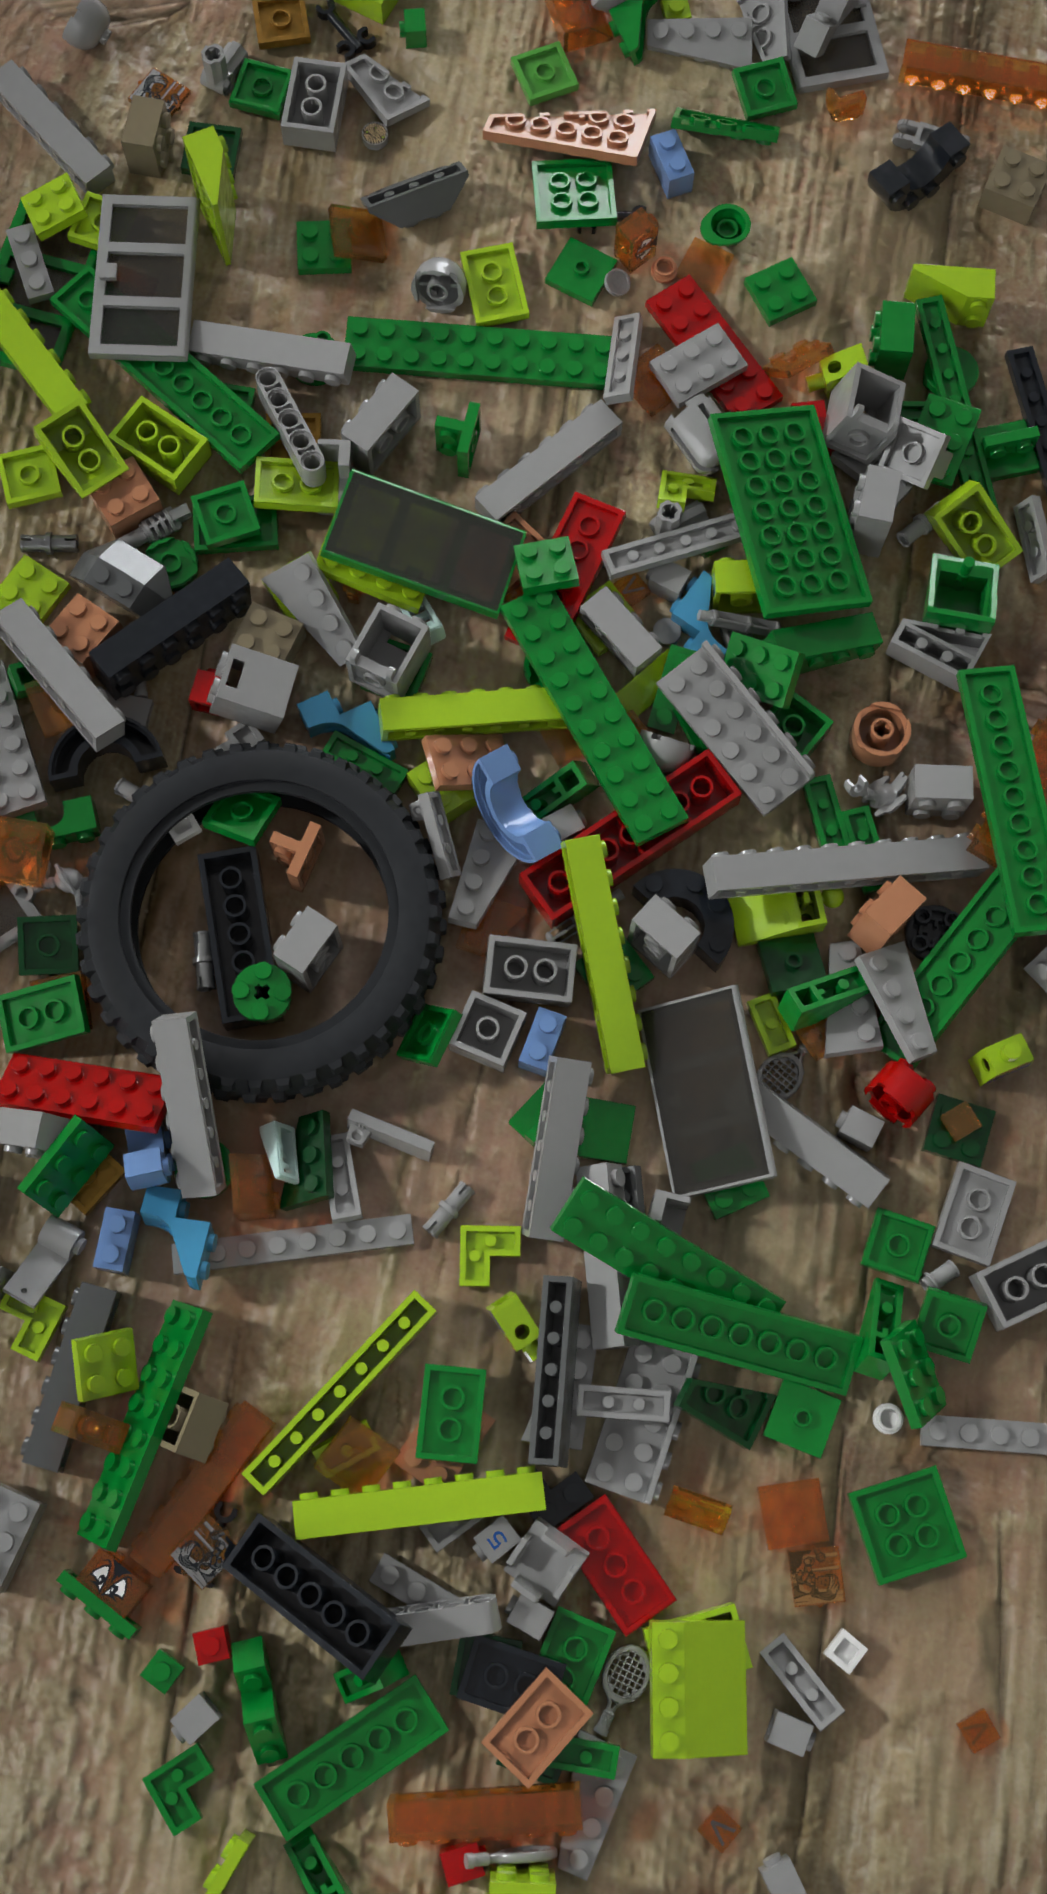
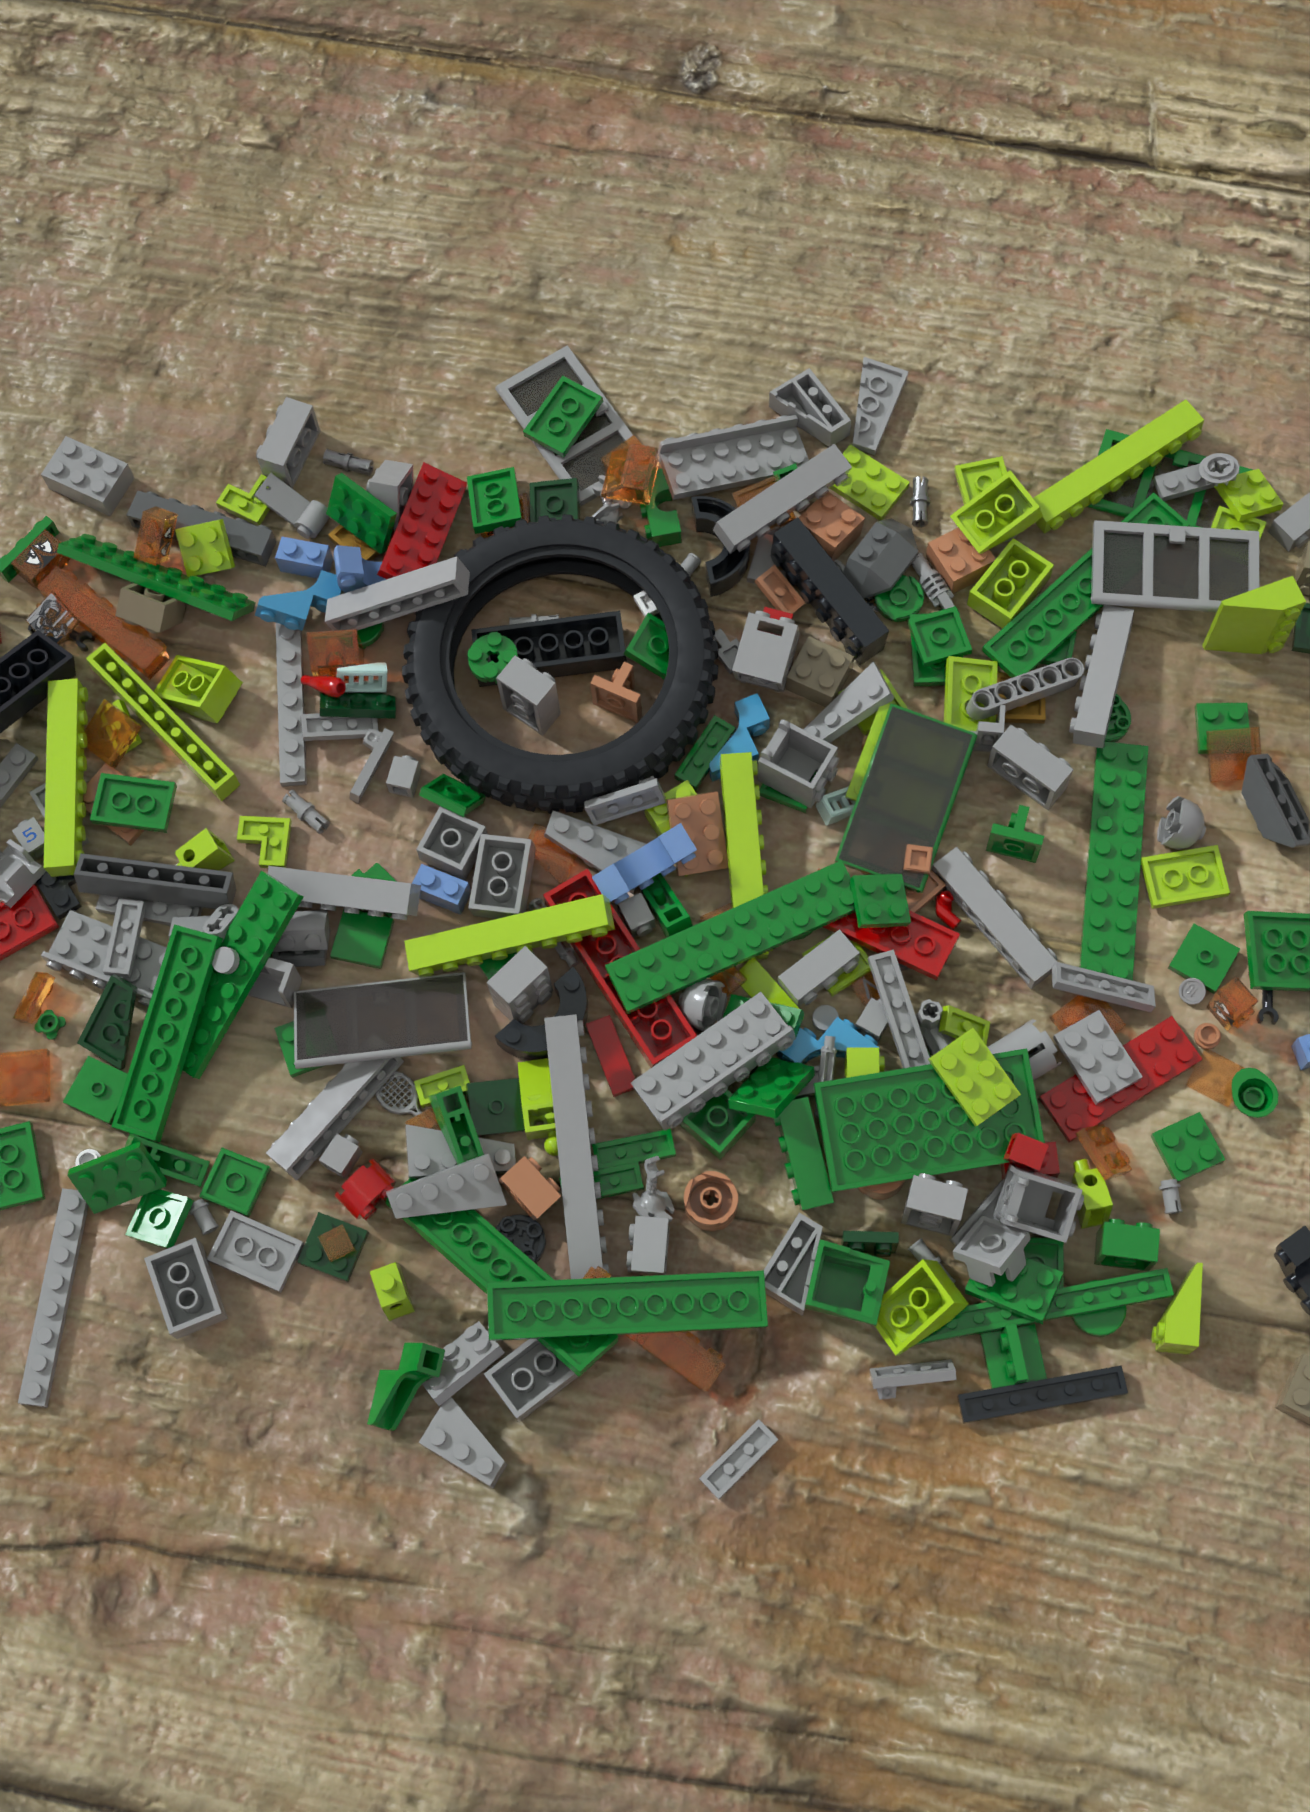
camera: 100 degrees right, 5 degrees down
none -> green plate [35,1010,66,1040]
none -> lime slope [154,655,243,724]
none -> light grey beam [202,904,238,942]
none -> light grey tile [212,947,240,974]
none -> red piece [301,675,346,697]
none -> light grey brick [386,755,422,798]
none -> red tile [585,1015,635,1097]
none -> nougat plate [754,565,805,614]
none -> dark green plate [841,1230,899,1257]
none -> nougat tile [903,844,933,874]
none -> lime plate [928,1028,1021,1126]
none -> red arm [935,891,962,930]
none -> red brick [1003,1133,1050,1172]
none -> light grey pin [1159,1179,1183,1214]
none -> light grey gear [1199,453,1239,487]

